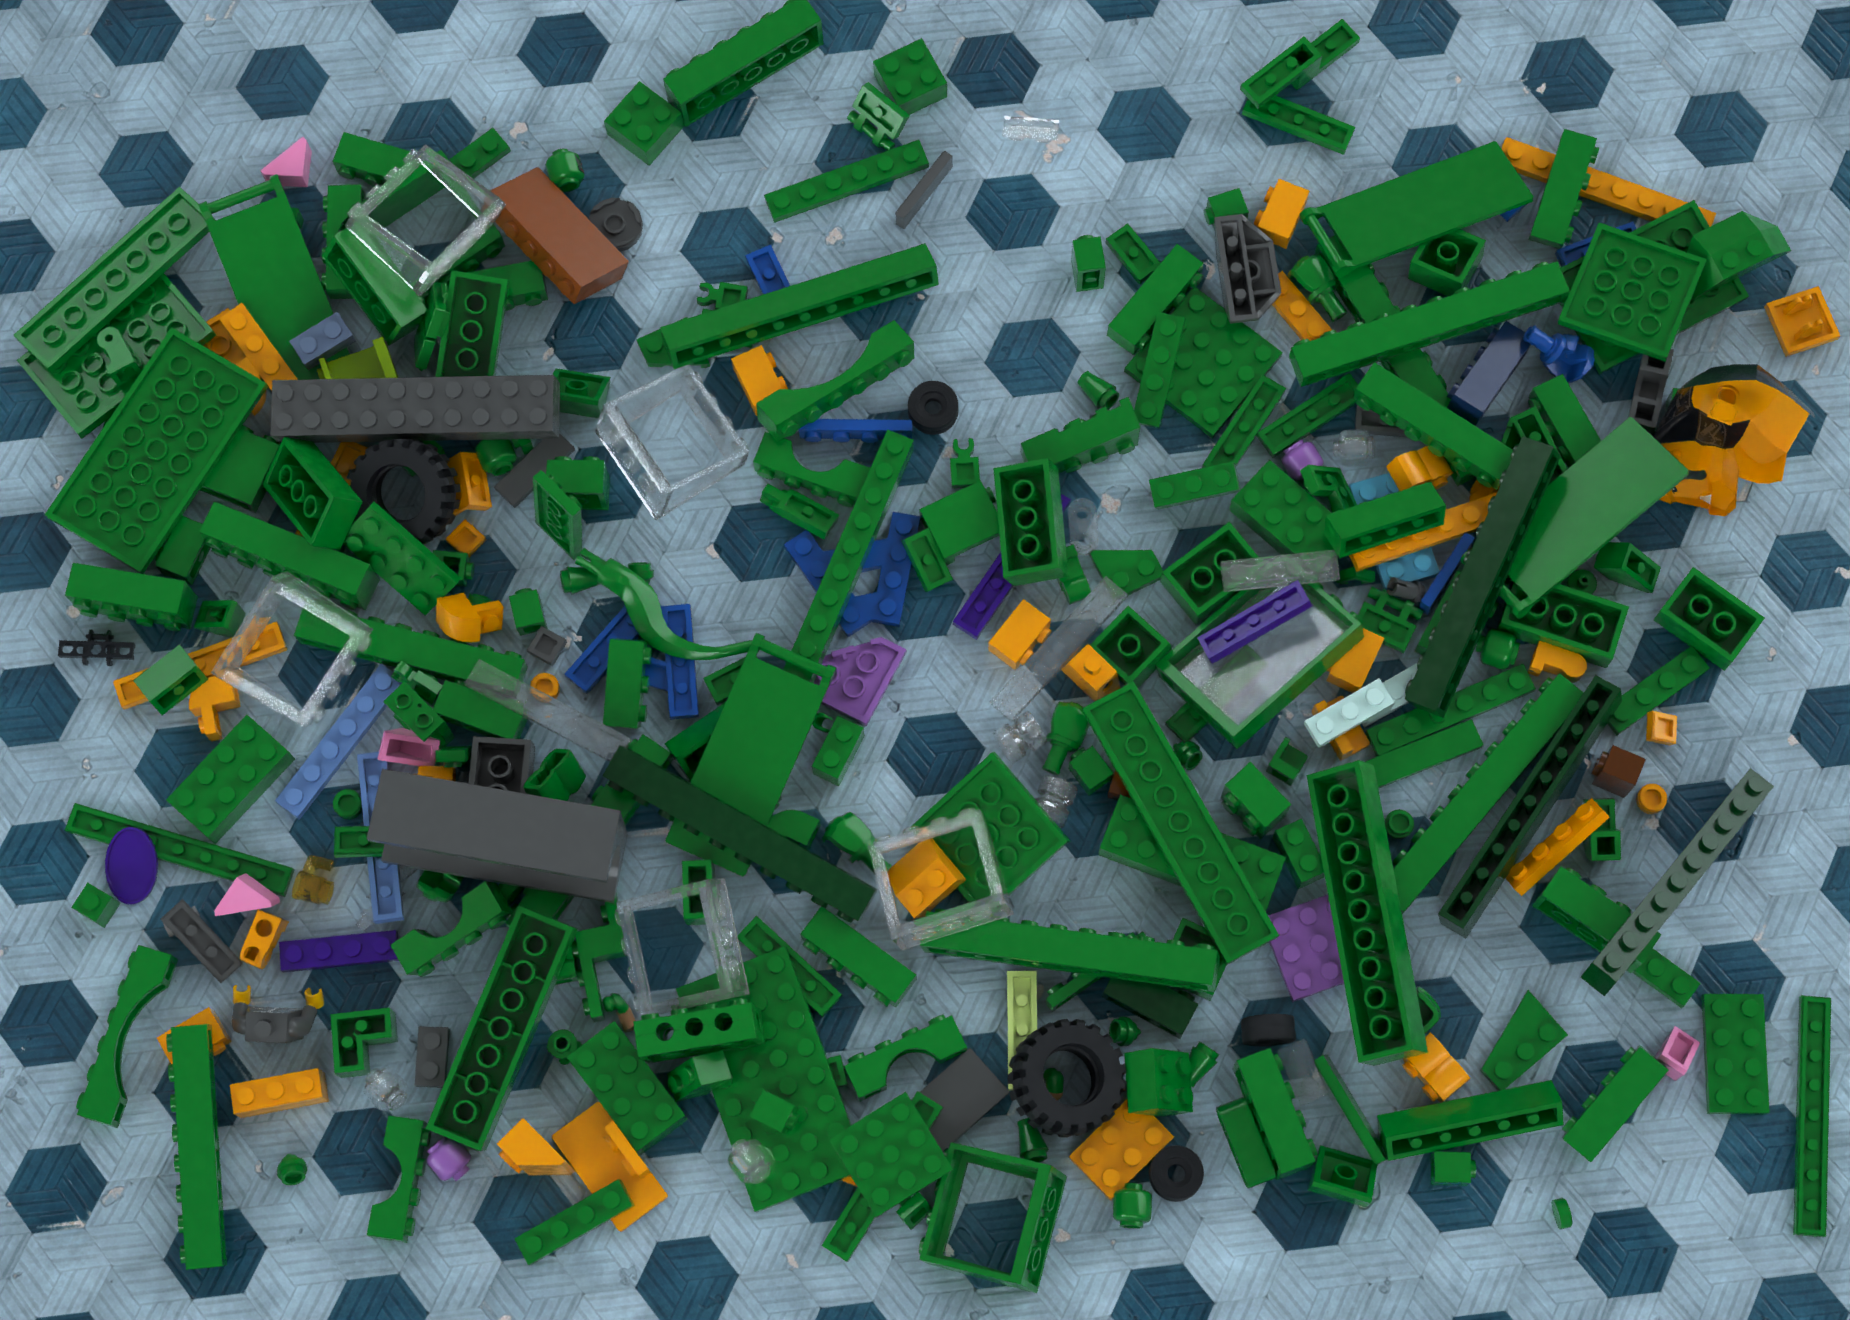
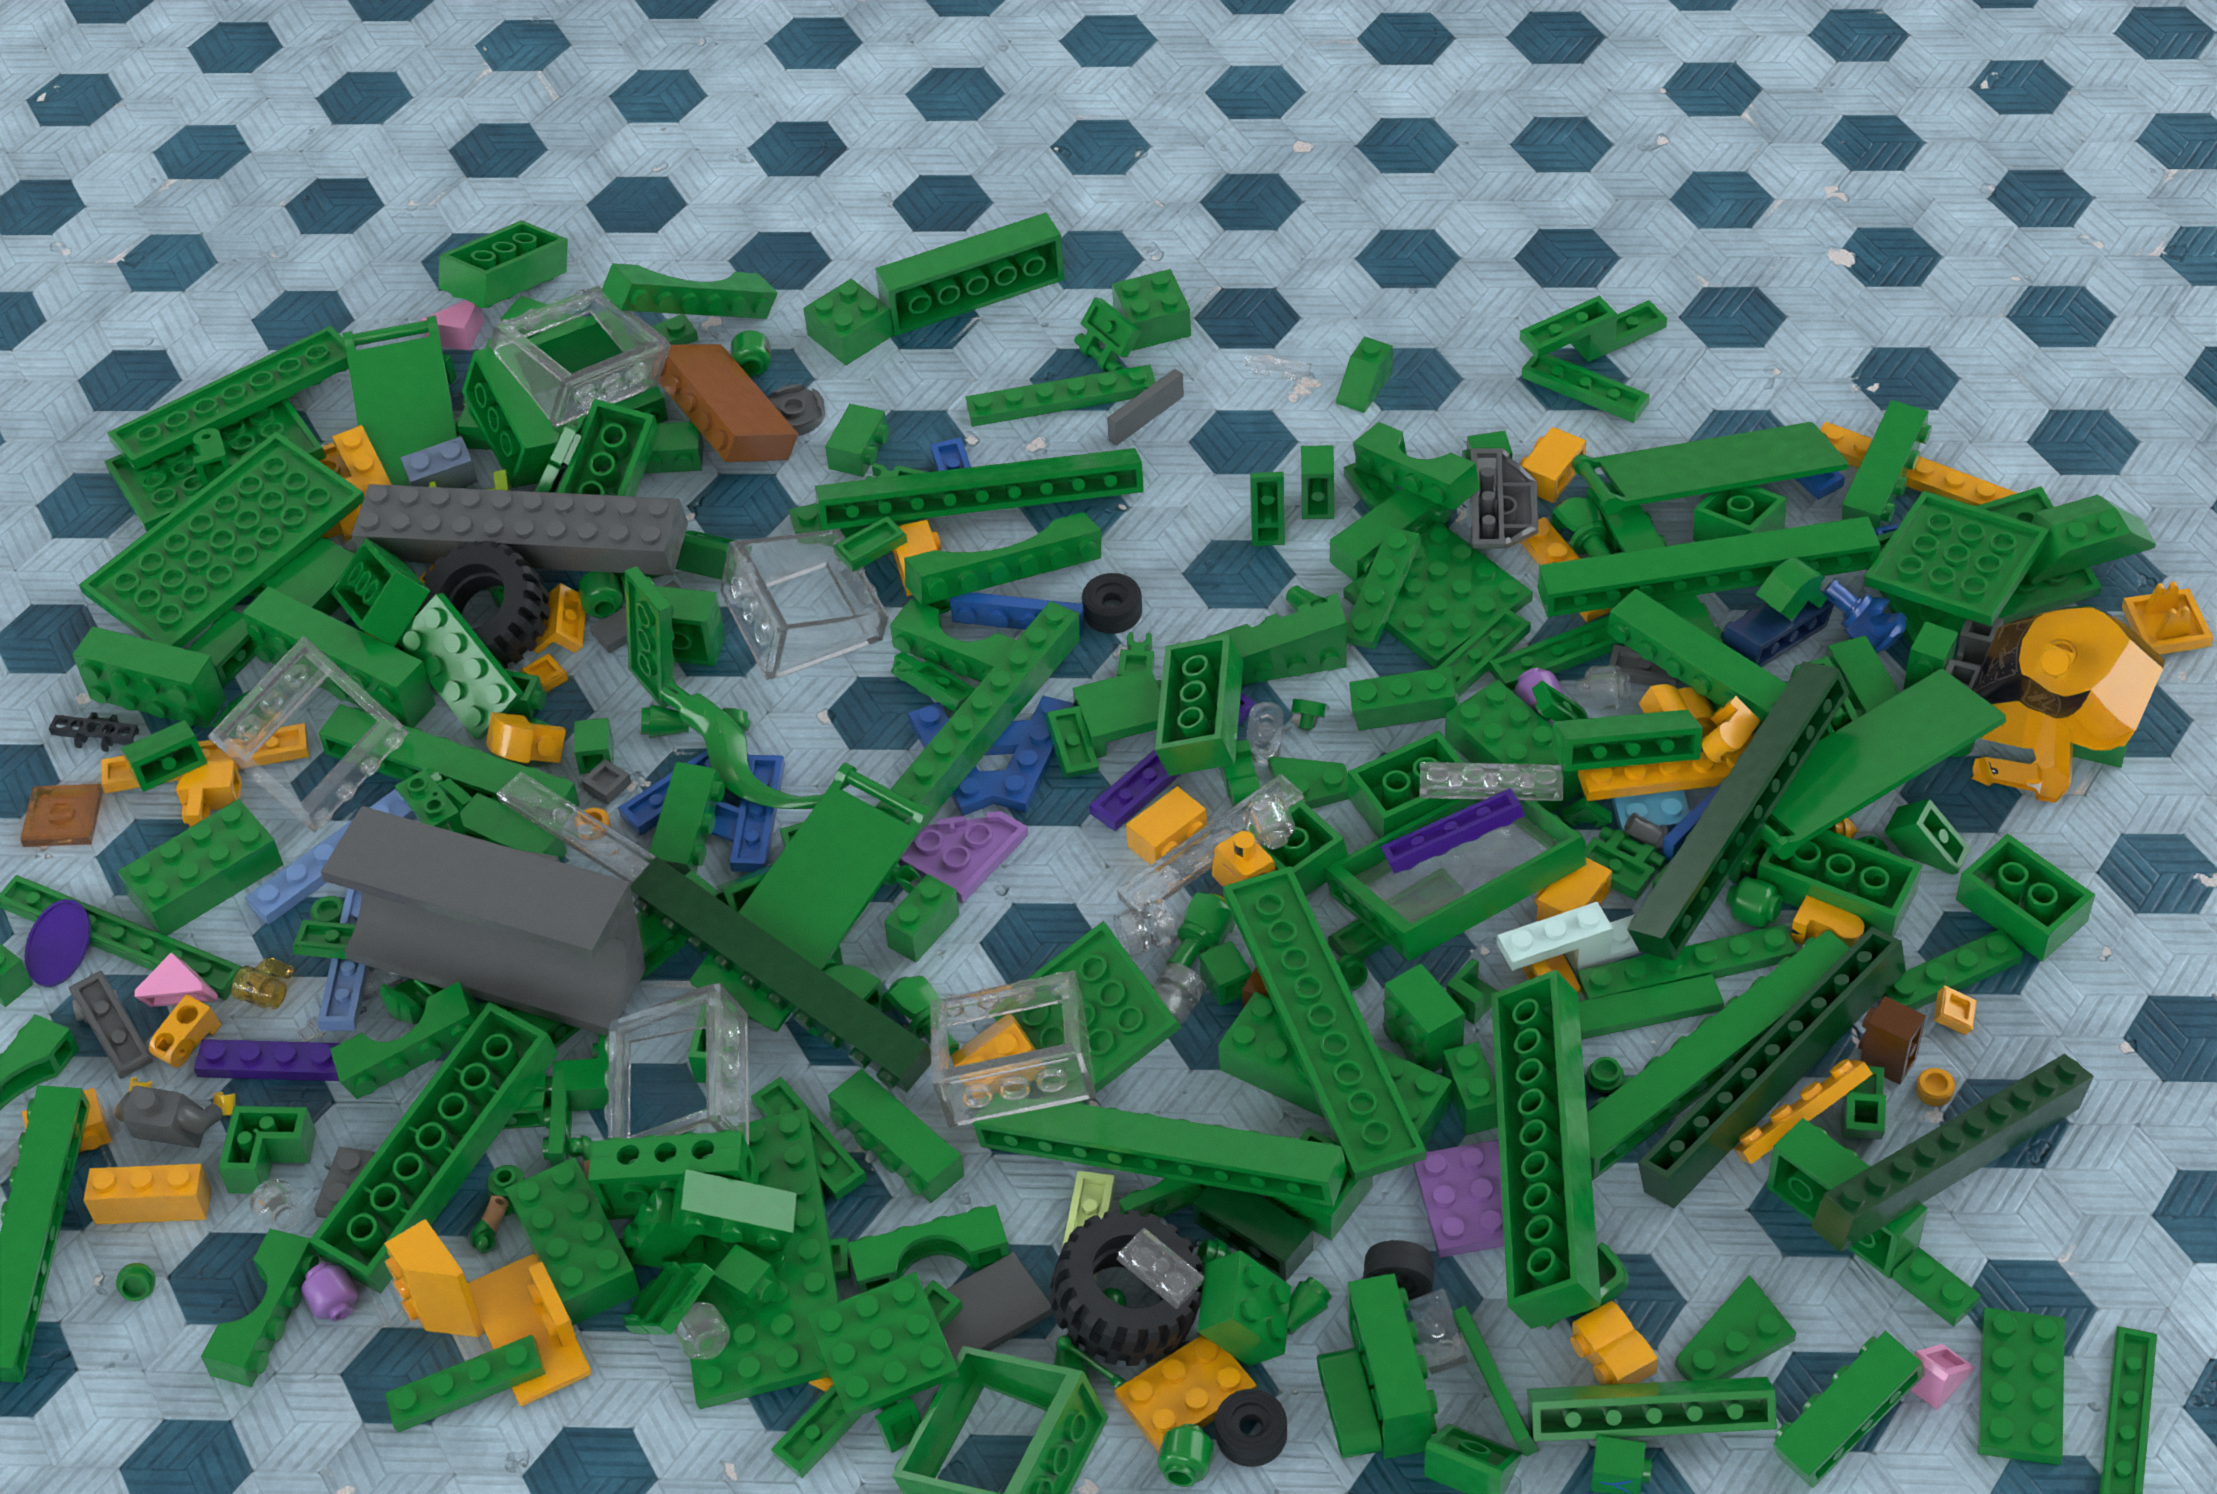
camera: 10 degrees right, 25 degrees down
none -> clear orange tile [20,784,103,847]
none -> green brick [439,220,568,308]
none -> arm [470,1195,509,1253]
none -> green arch [602,263,778,319]
none -> green piece [621,1261,715,1335]
none -> brick [670,1169,797,1251]
none -> green brick [825,403,890,477]
none -> green tile [833,516,907,572]
none -> green hinge [1057,1335,1126,1388]
none -> clear plate [1117,1228,1204,1309]
none -> clear head [1243,794,1295,849]
none -> green slope [1250,471,1285,546]
none -> green tile [1291,699,1327,730]
none -> green slope [1336,336,1393,413]
none -> green arch [1353,422,1480,510]
none -> light orange leg [1701,696,1760,763]
none -> green brick [1755,558,1828,621]
none -> green brick [1903,621,1958,691]

